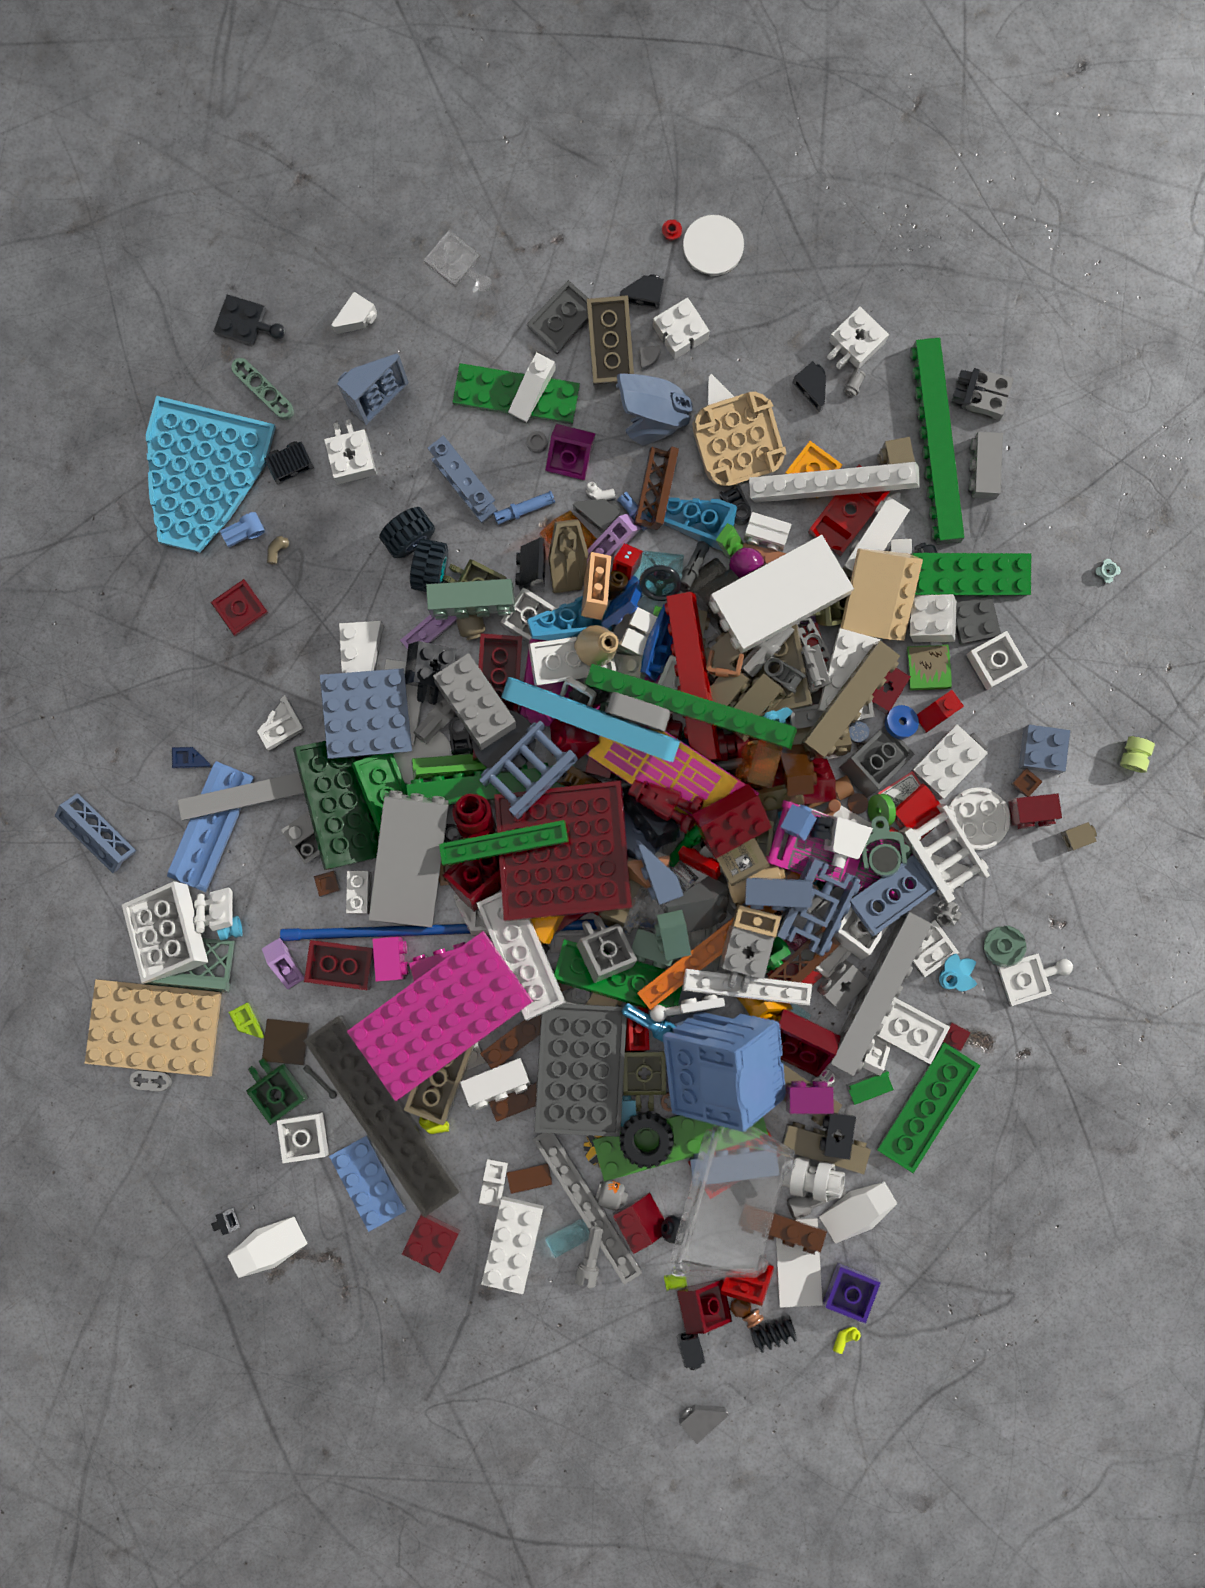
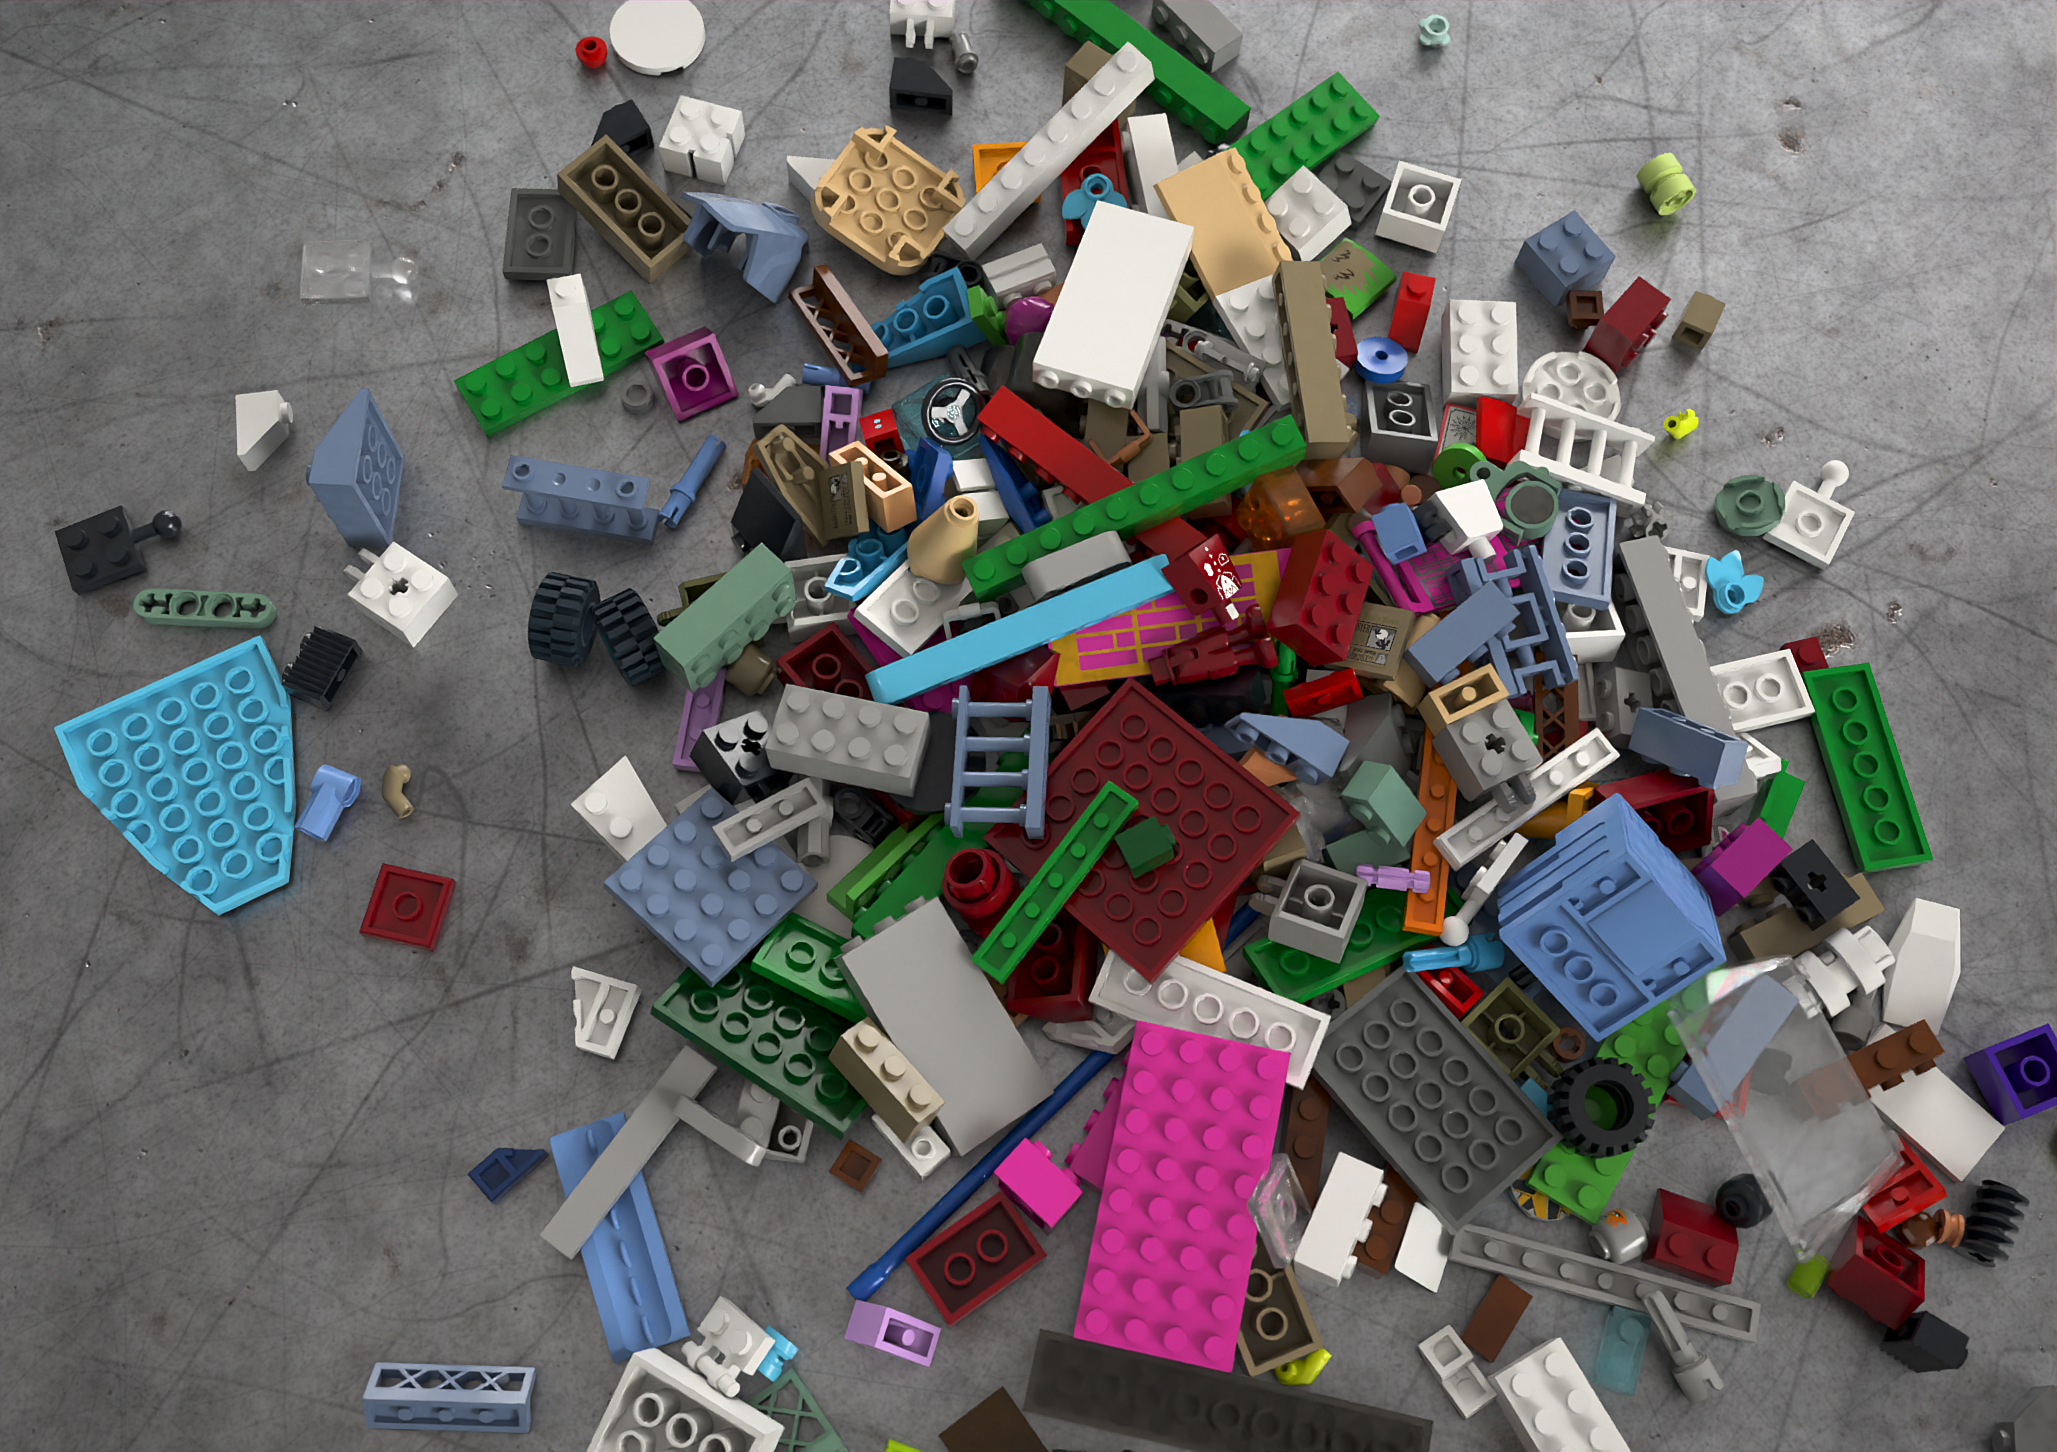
camera: 50 degrees left, 15 degrees down
none -> light grey beam [672,1094,768,1167]
none -> light grey plate [711,777,827,863]
none -> dark tan tile [818,461,870,541]
none -> dark tan brick [828,1016,945,1144]
none -> medium azure plate [1062,174,1127,230]
none -> dark green brick [1114,816,1177,879]
none -> dark red torso [1161,533,1242,626]
none -> clear tile [1247,1153,1313,1268]
none -> lavender axle [1355,863,1430,893]
none -> white sticker [1394,1202,1452,1293]
none -> sand blue brick [1628,708,1749,789]
none -> neon yellow arm [1664,409,1699,439]

